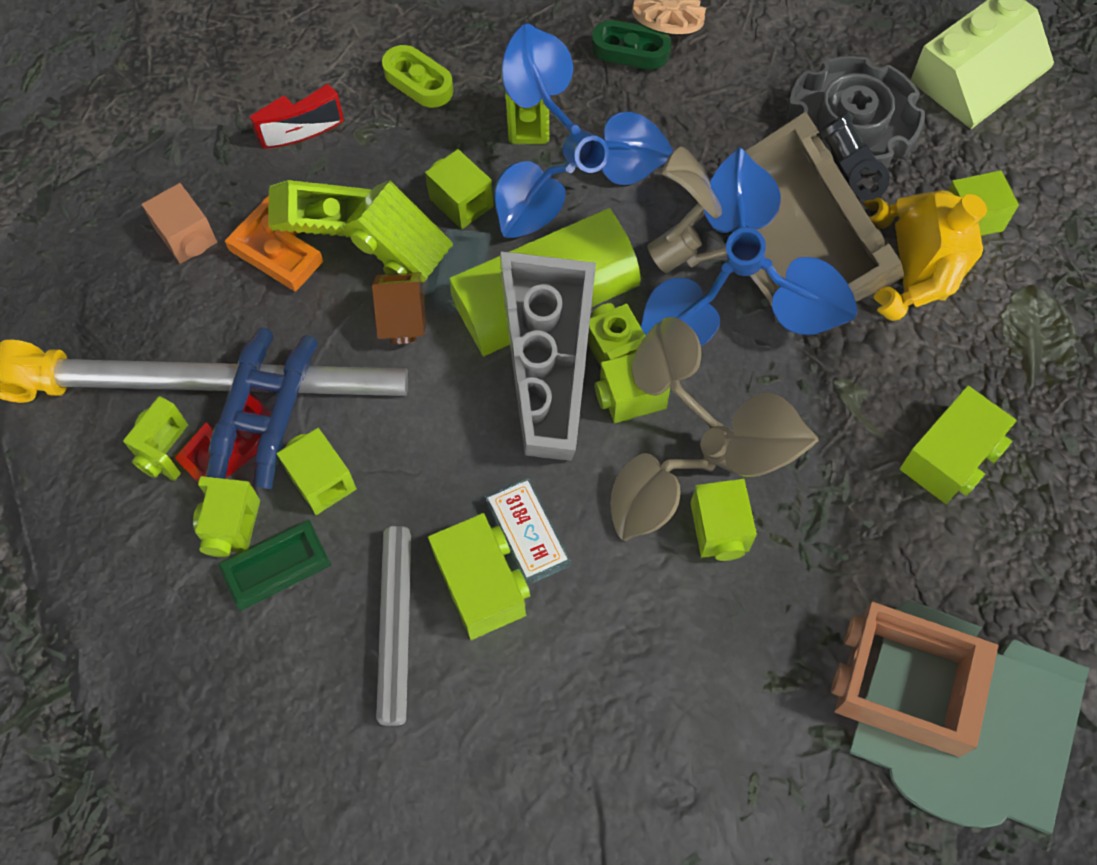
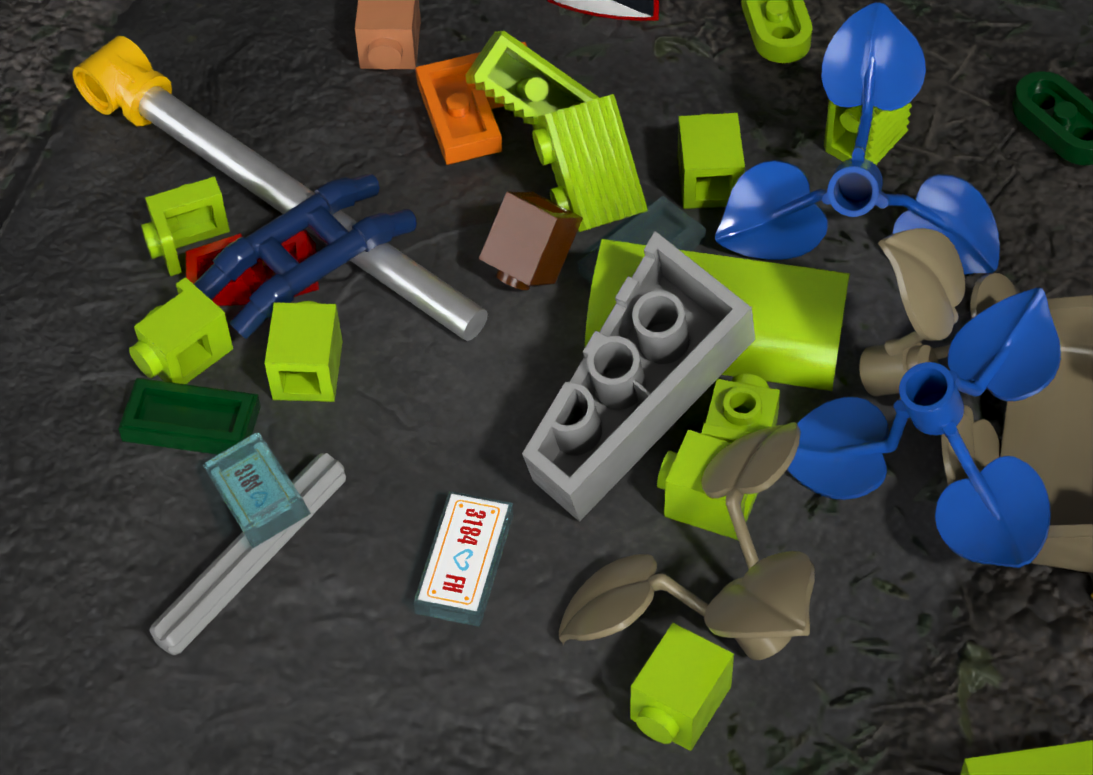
camera: 40 degrees right, 10 degrees down
lime brick [428,513,531,640] -> none
none -> clear light blue tile [203,432,311,548]

